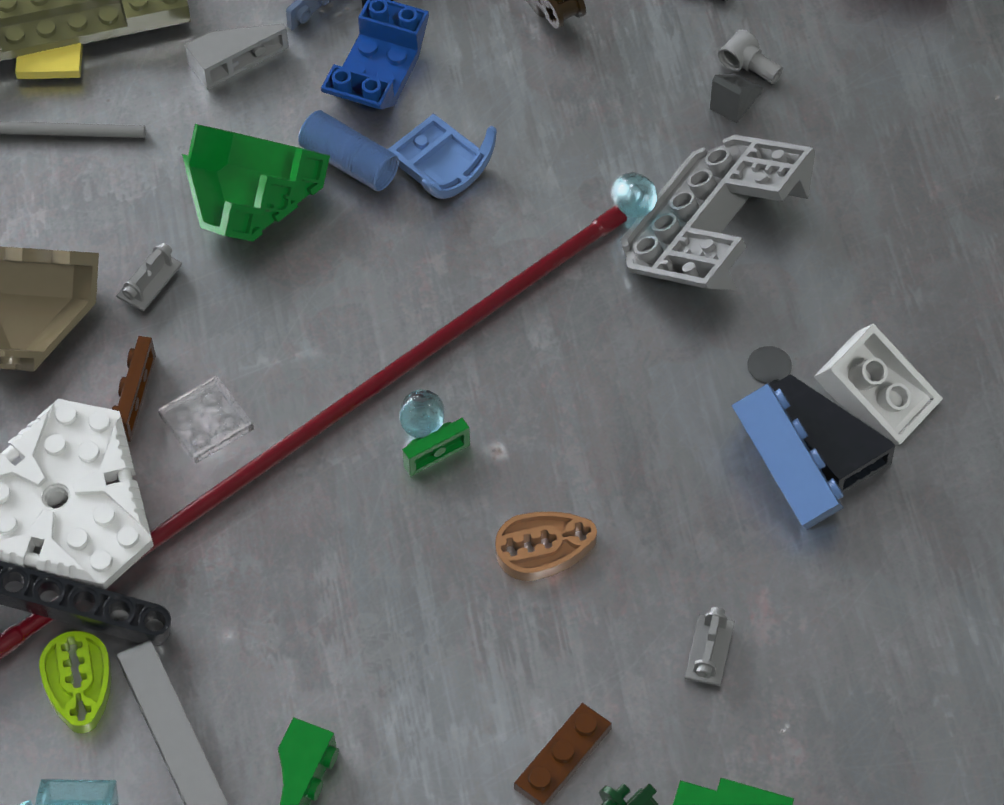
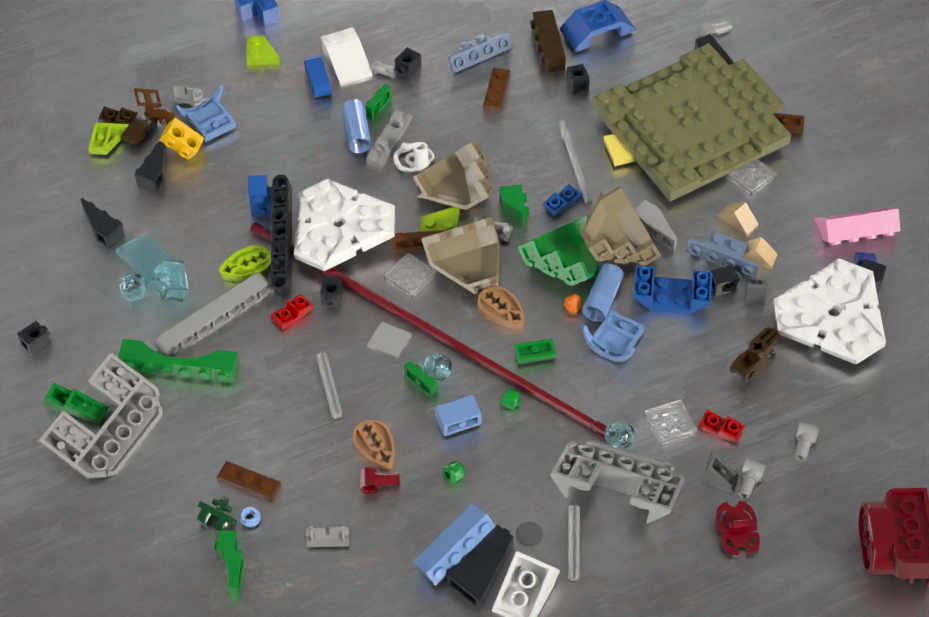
camera: 75 degrees right, 5 degrees down
none -> light blue plate [240,507,261,527]
none -> red slope [270,294,313,330]
none -> light grey axle [316,352,342,419]
none -> black brick [320,276,344,307]
none -> dark red pin [359,467,400,494]
none -> light grey piece [367,322,412,359]
none -> lime wing [419,207,460,232]
none -> dark tan panel [421,217,500,294]
none -> medium blue brick [435,395,482,437]
none -> green piece [442,461,465,484]
none -> medium nougat piece [477,286,525,329]
none -> green slope [499,185,529,225]
none -> green piece [500,388,521,410]
none -> green plate [514,338,556,364]
none -> blue slope [542,184,583,216]
none -> orange plate [564,294,583,313]
none -> light grey axle [568,505,580,581]
none -> dark tan panel [580,186,661,266]
none -> clear tile [644,399,697,446]
none -> red slope [697,409,745,442]
none -> dark red shield [716,501,760,555]

